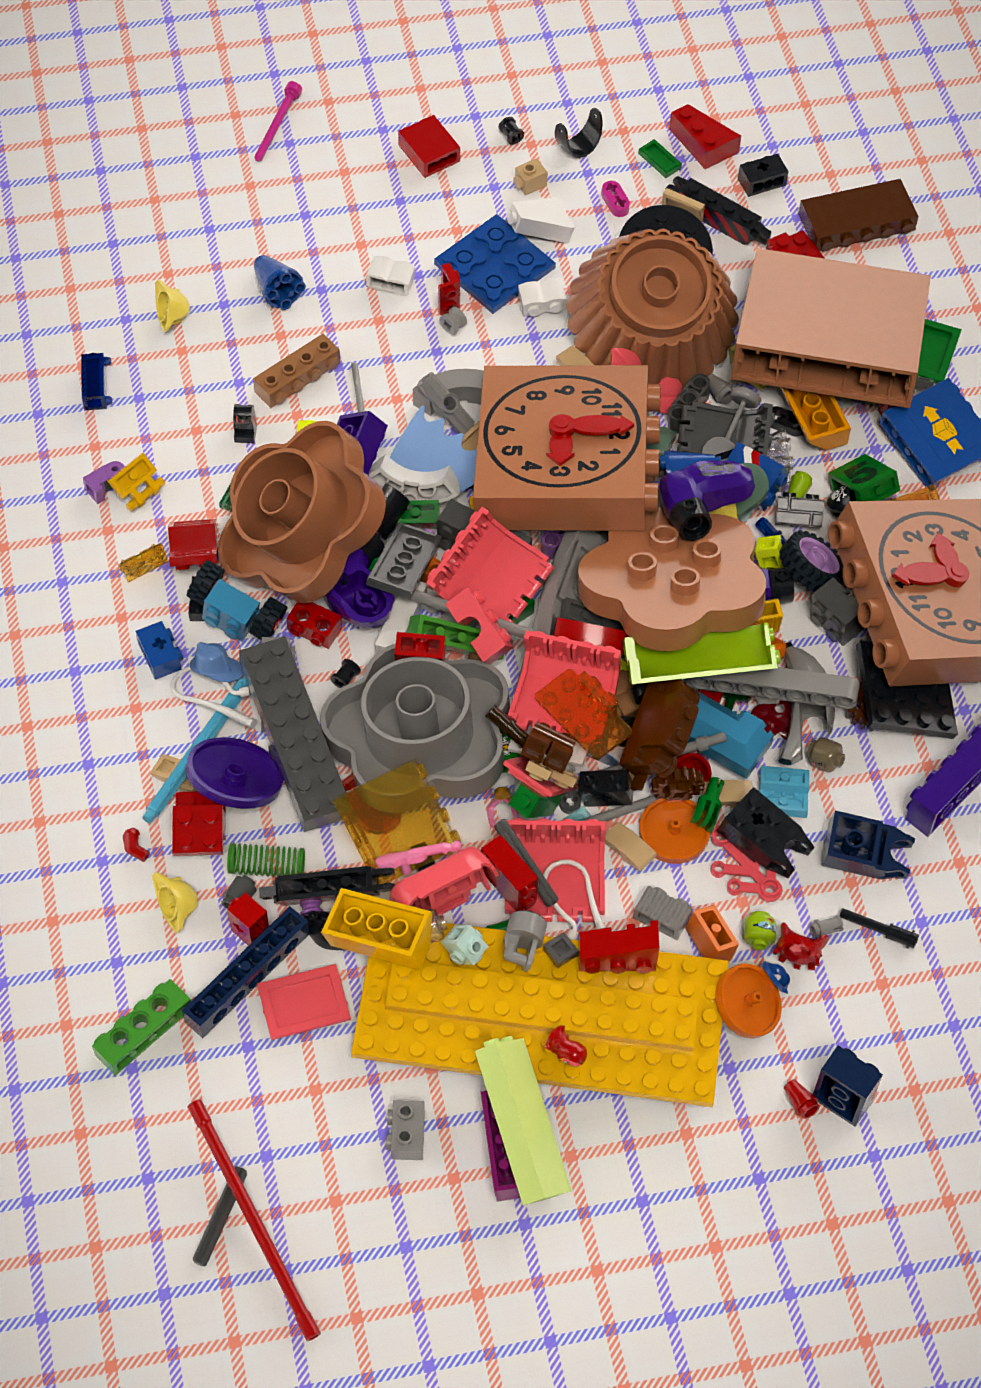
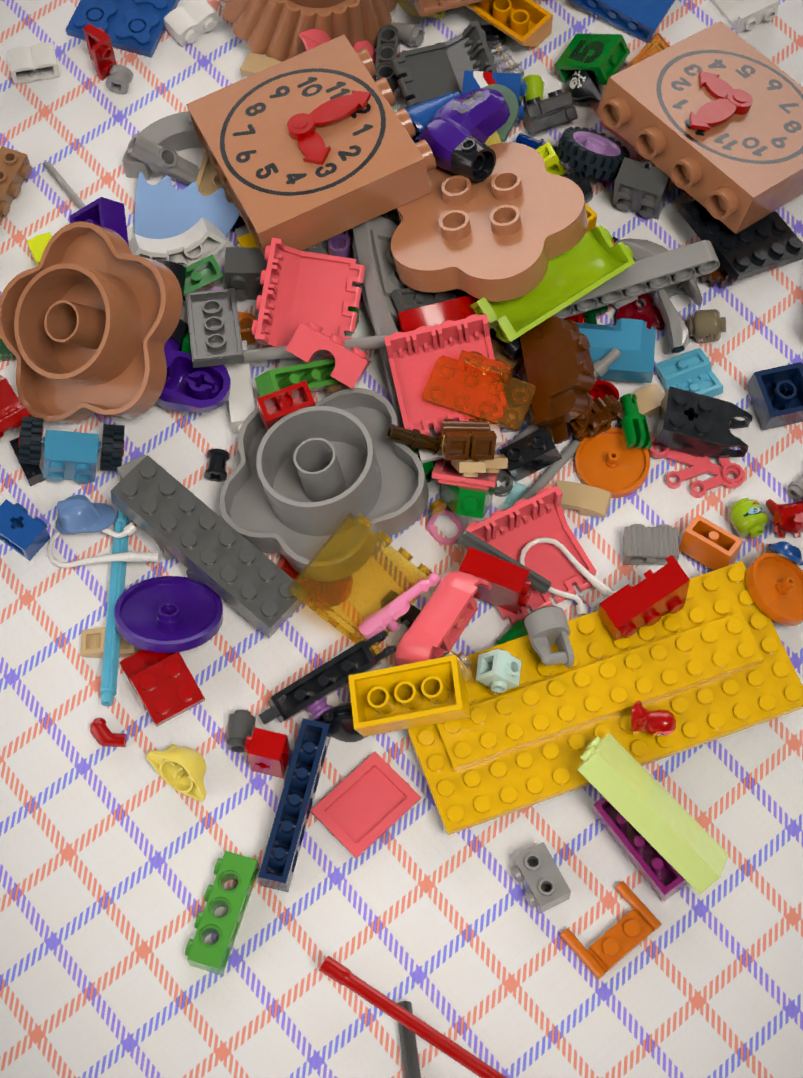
camera: 25 degrees left, 5 degrees up
bright green piece [227,842,305,878] -> none
red brick [286,602,342,649] -> none
flat silver plate [543,932,579,968] -> none
light grey piece [701,386,762,461] -> none
none -> orange plate [560,881,662,980]

